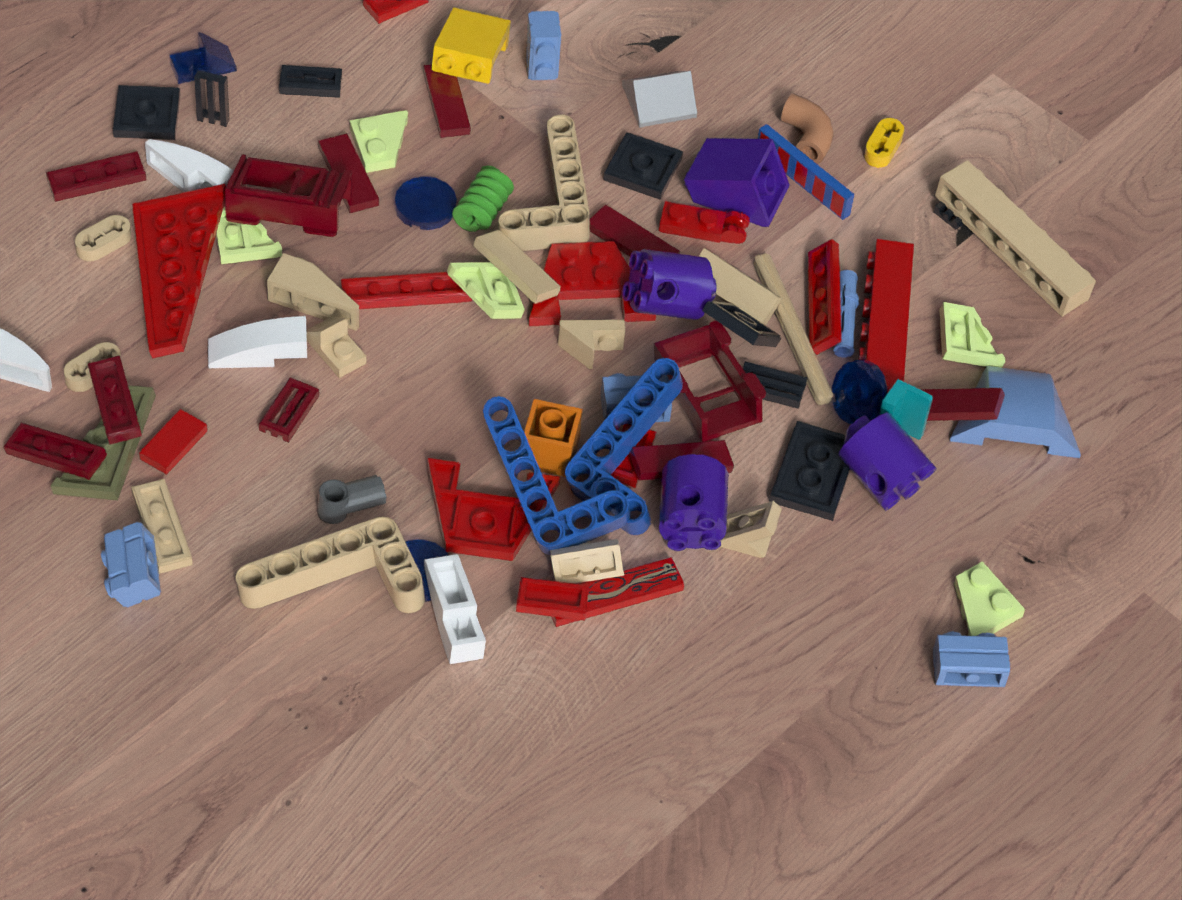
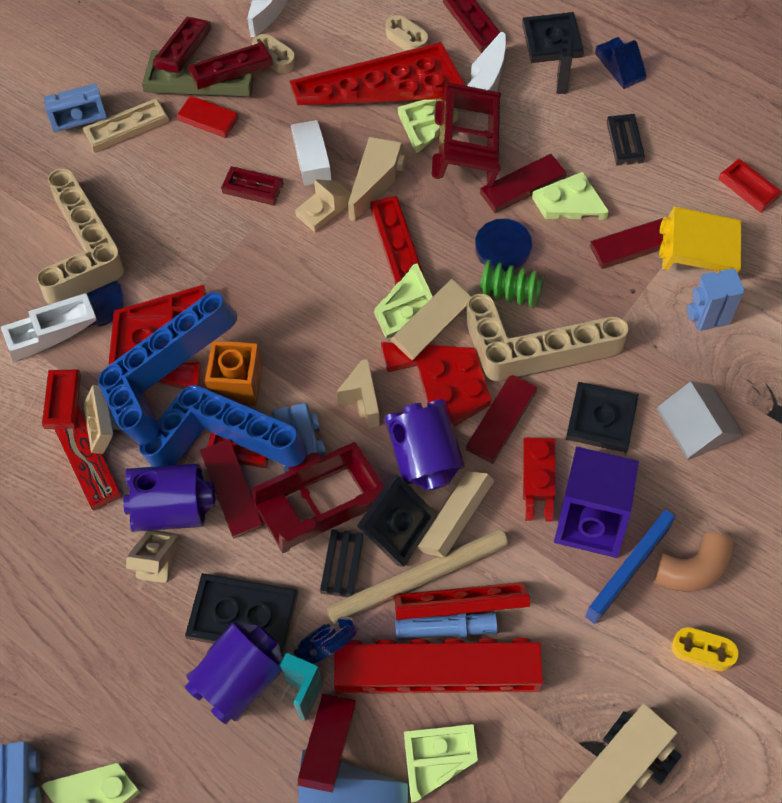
camera: 90 degrees right, 10 degrees up
dark grey piece [317,475,387,524] -> none

